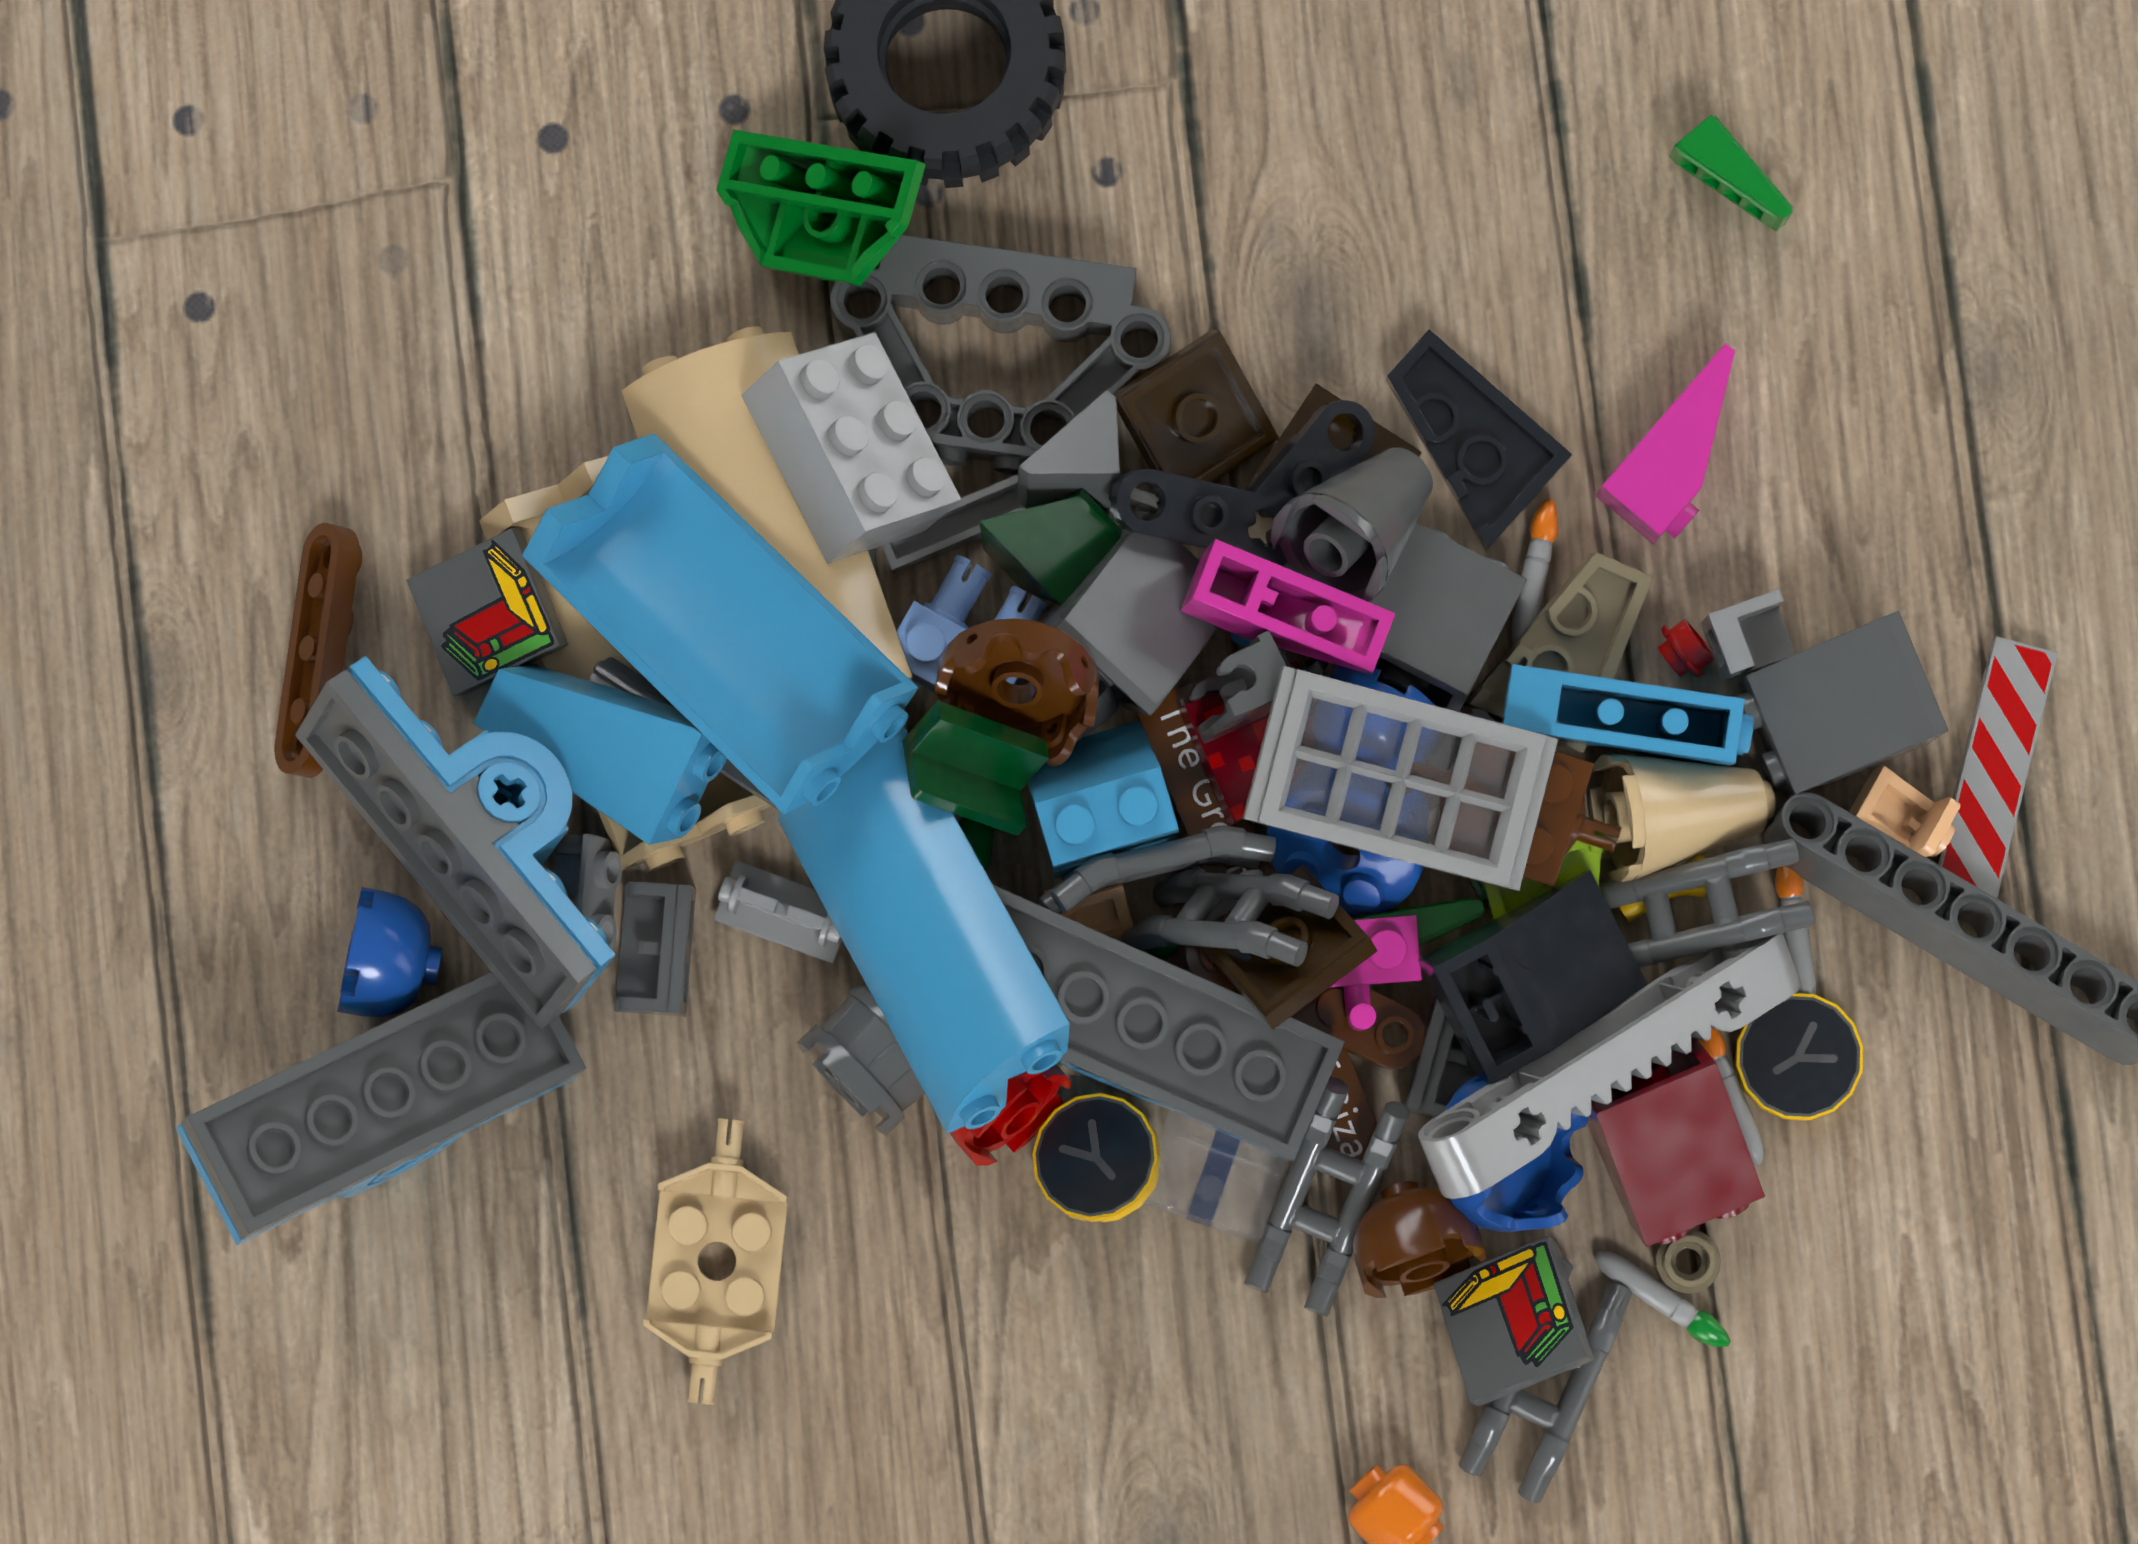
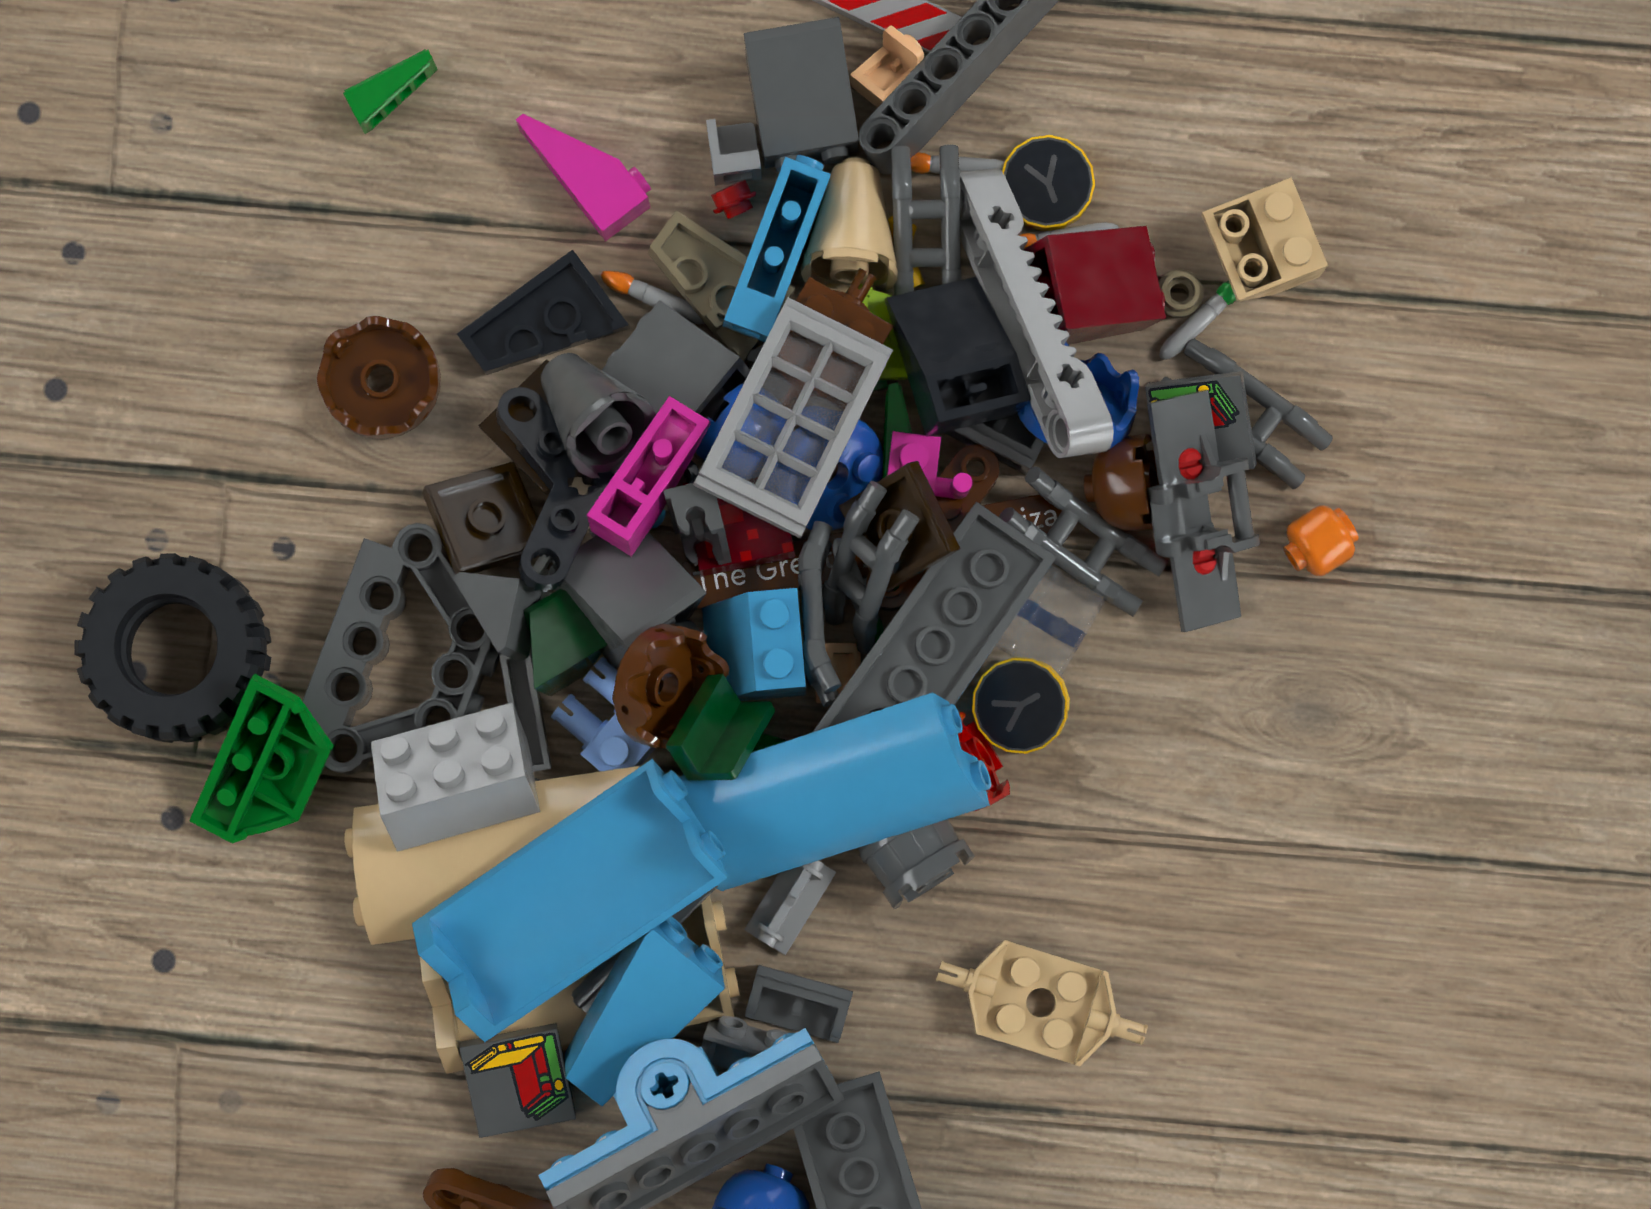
camera: 85 degrees left, 0 degrees up
none -> reddish brown plate [317,316,441,439]
none -> dark grey piece [1147,390,1260,632]
none -> tan slope [1201,177,1328,302]

